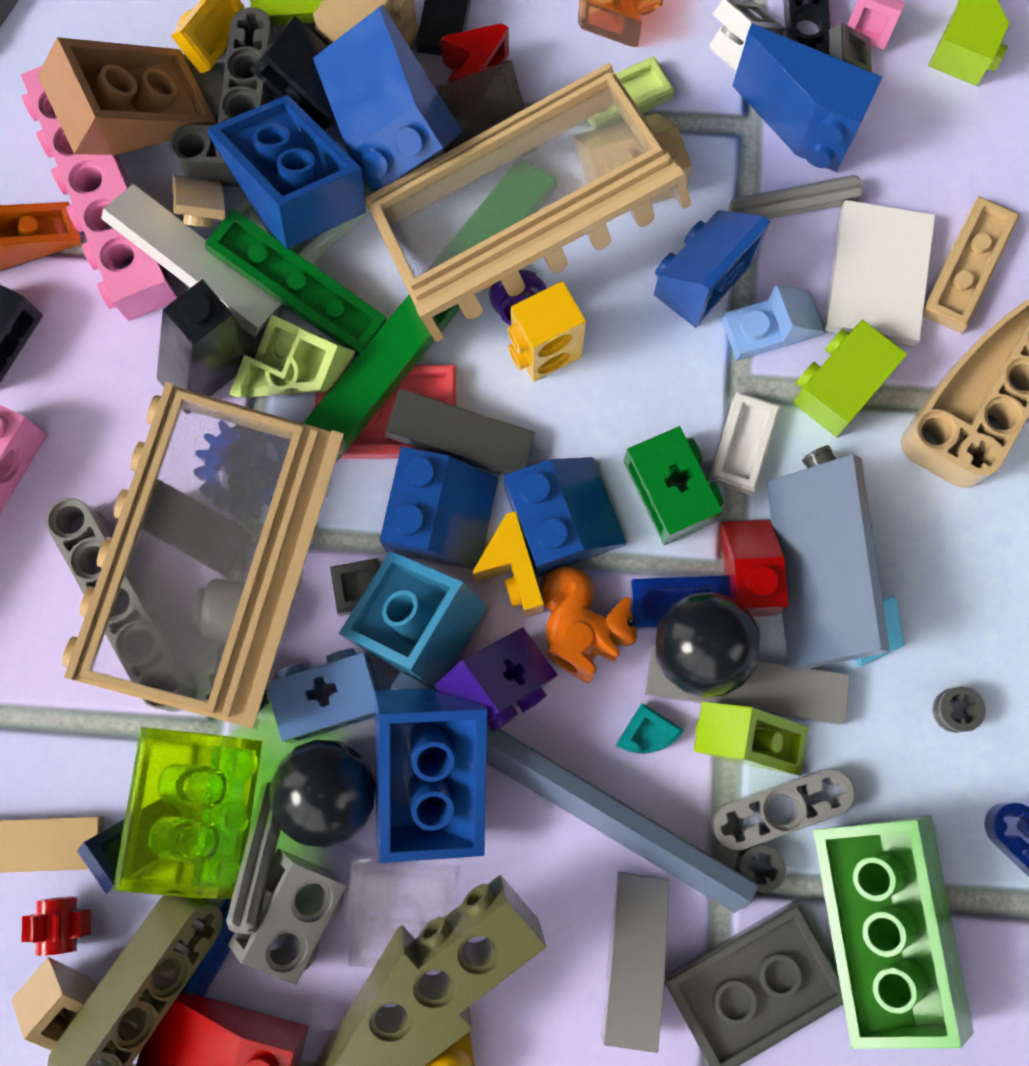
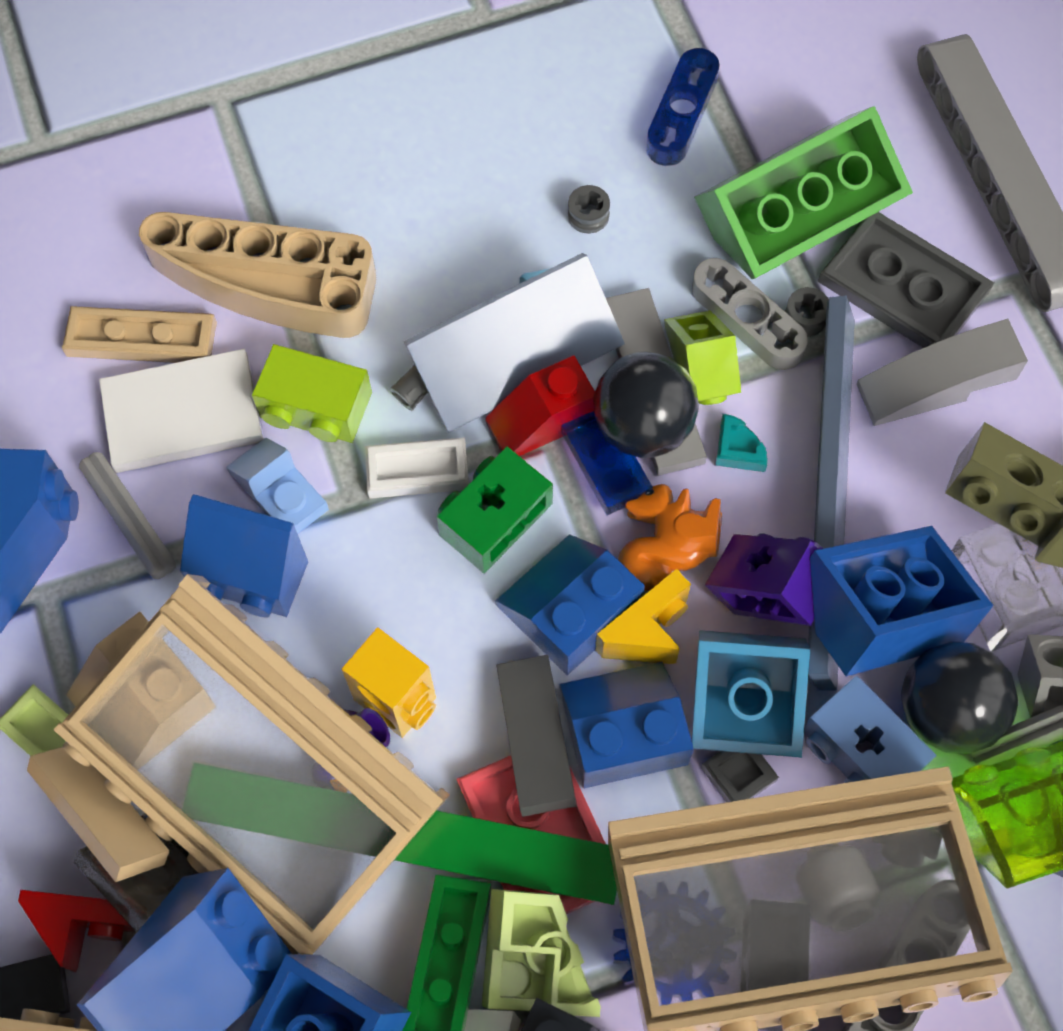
camera: 115 degrees left, 10 degrees down
none -> tan tile [27,747,169,882]

